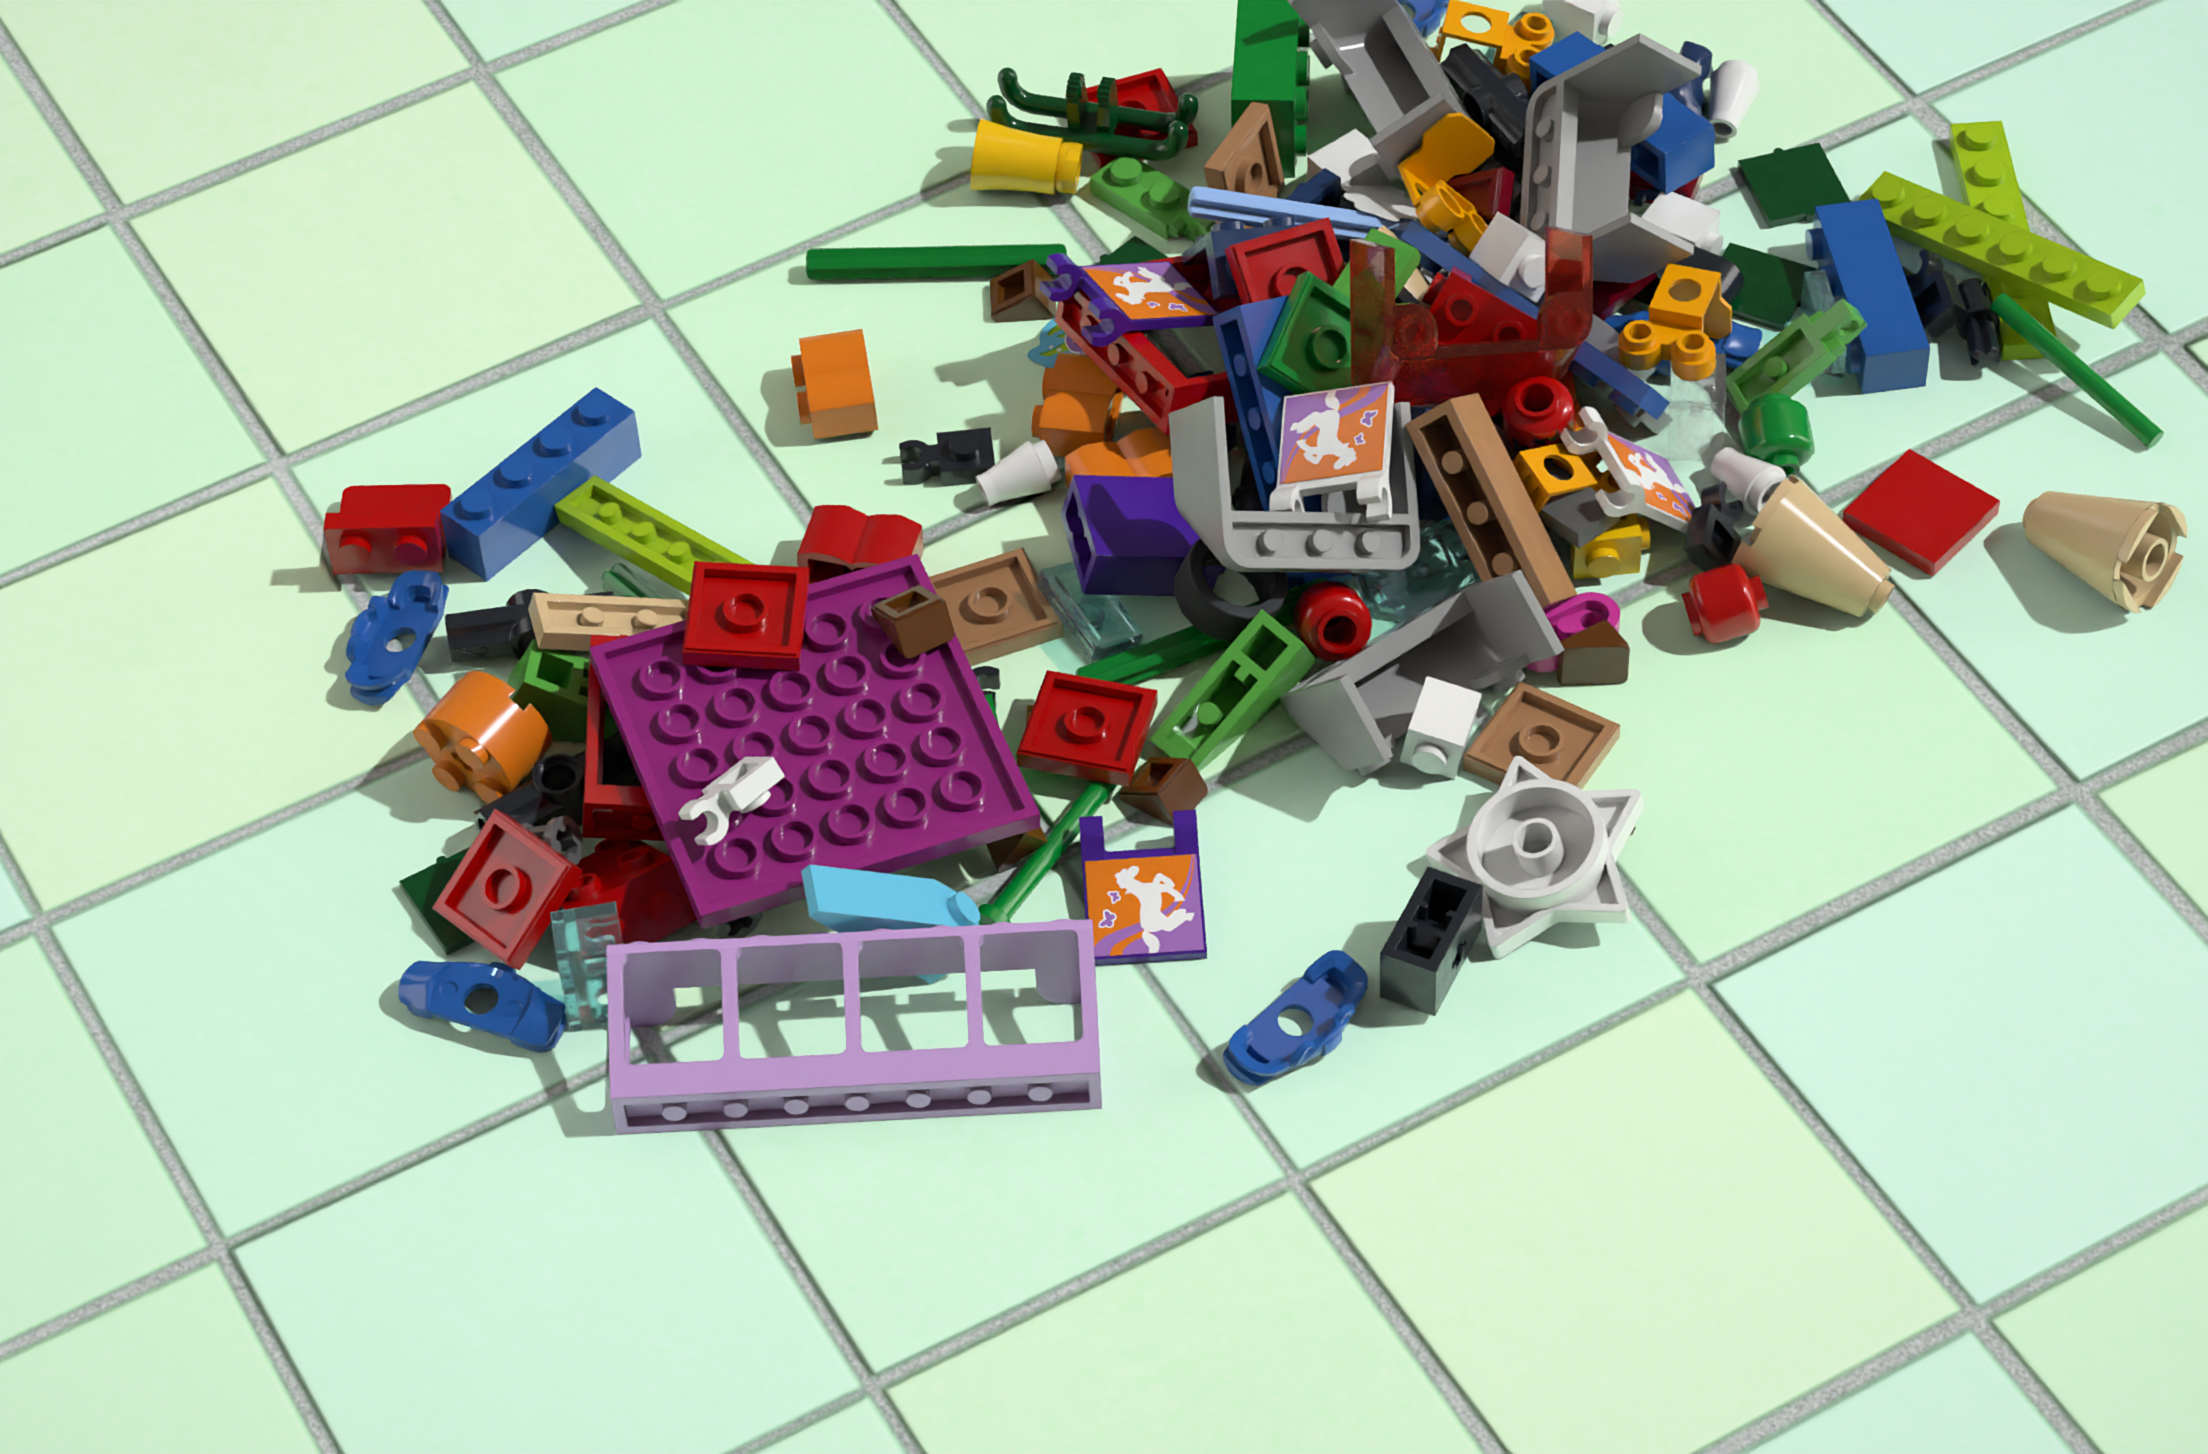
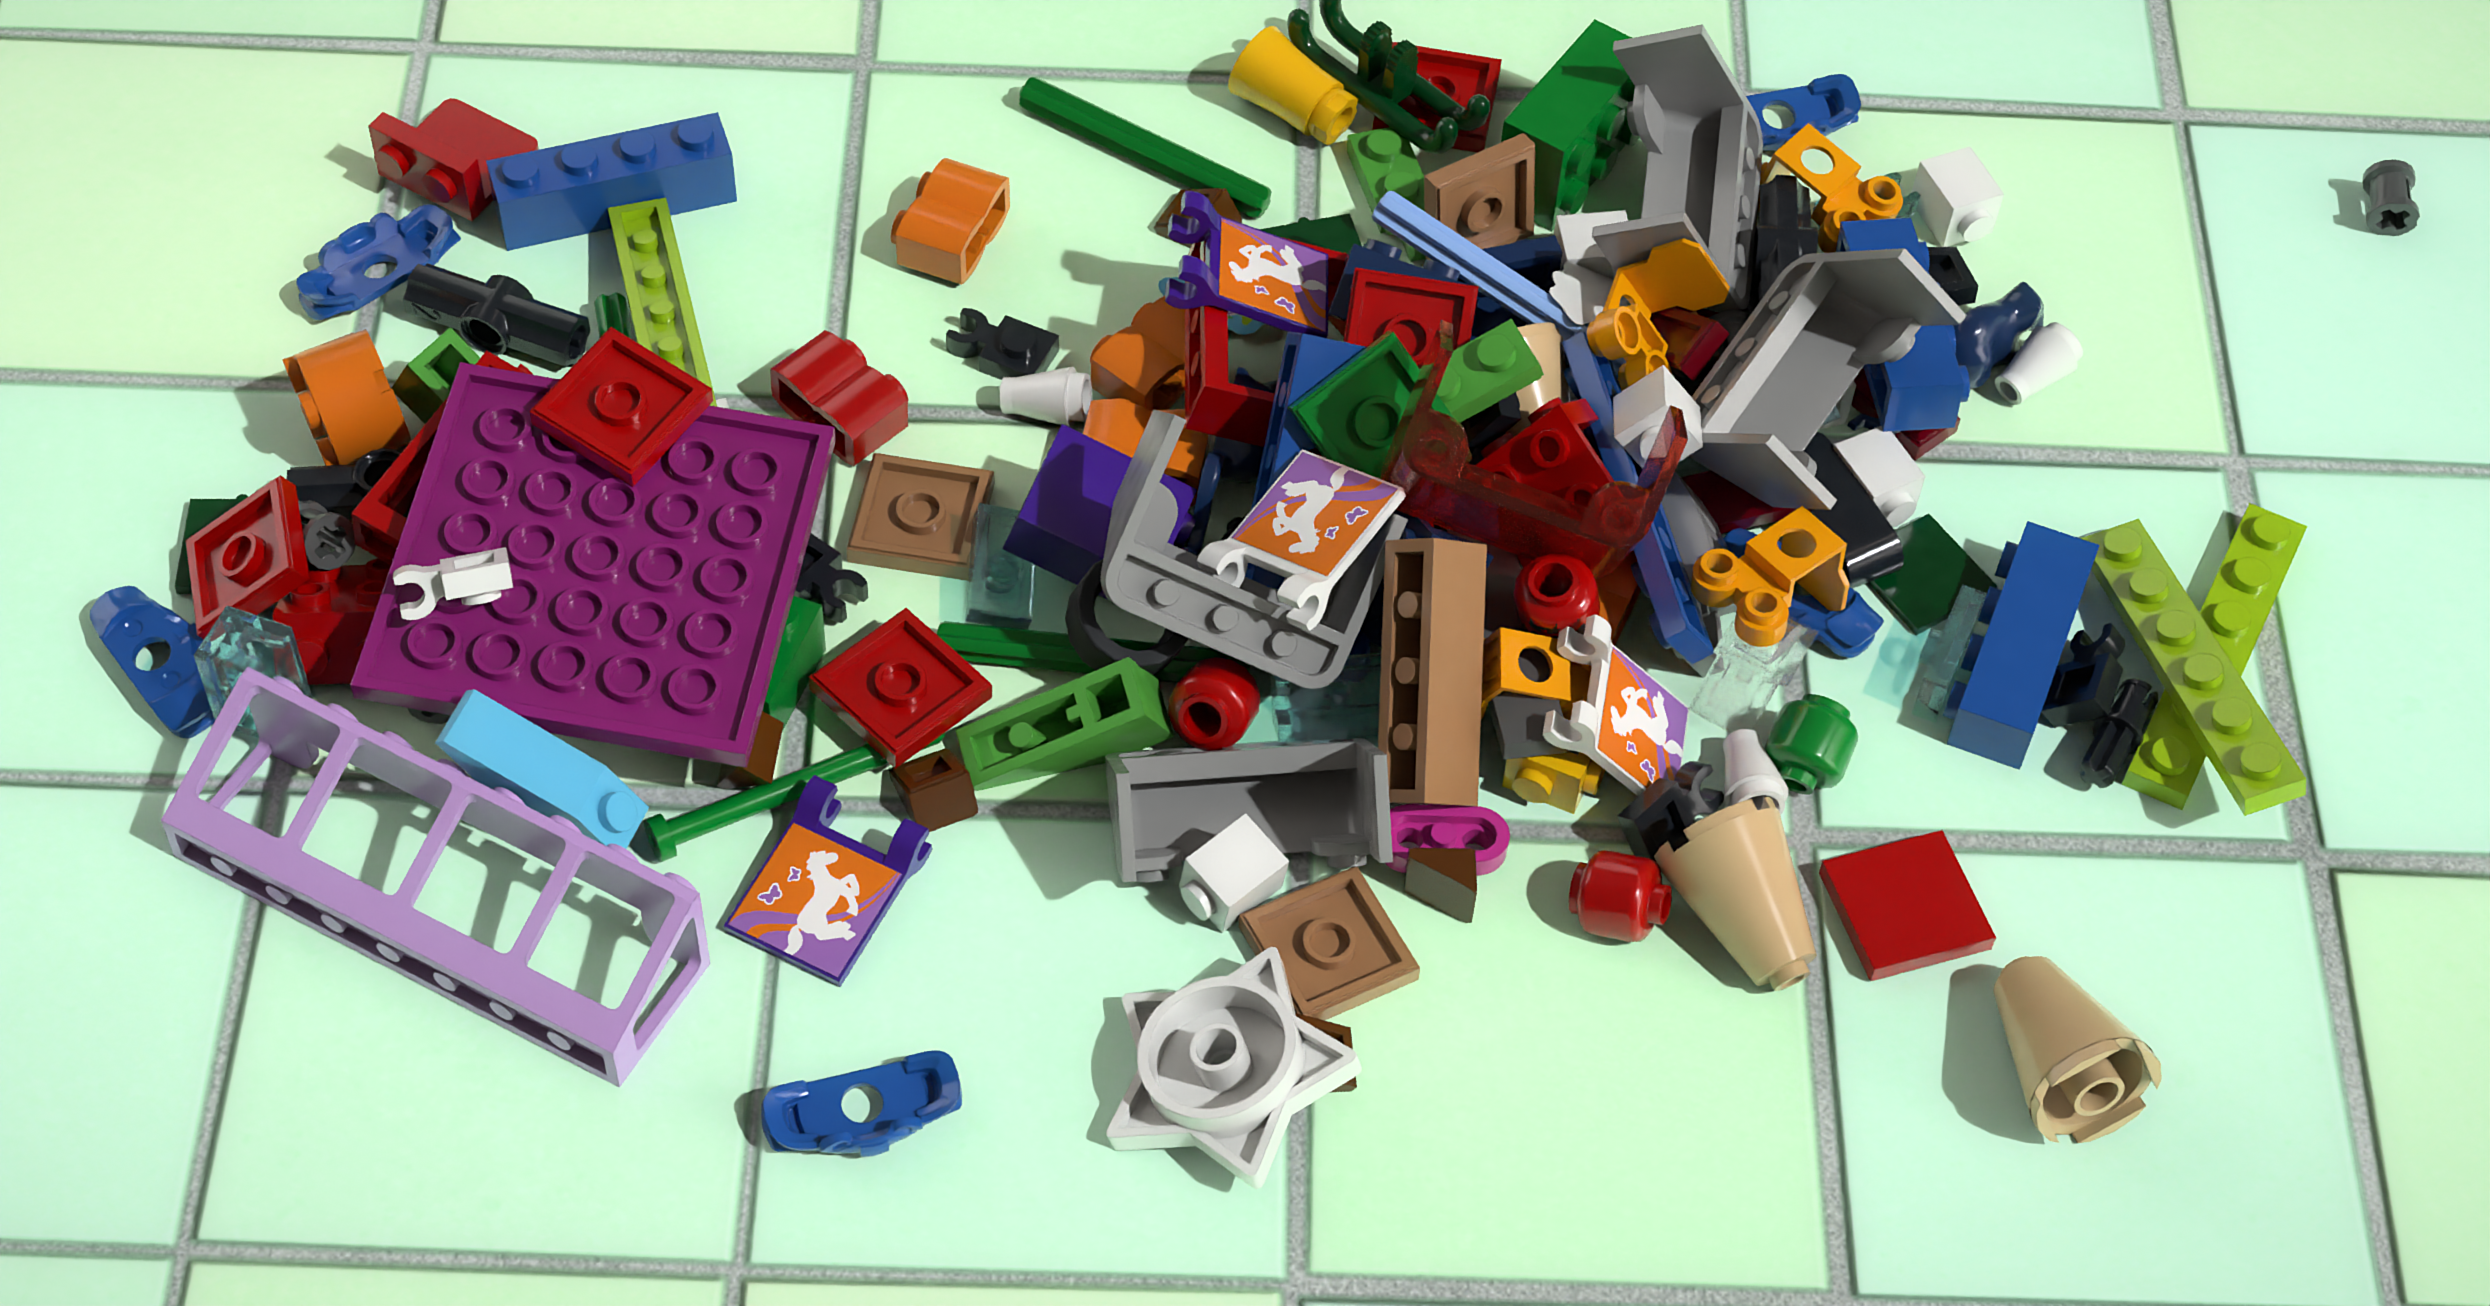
camera: 25 degrees right, 5 degrees up
tan plate [528,593,689,651] -> none
reddish brown slope [870,585,955,659] -> none
black brick [1380,867,1483,1016] -> none
bright green hinge [1722,299,1867,415] -> none
dark green piece [1737,143,1851,228] -> none
green bar [1990,293,2164,448] -> none

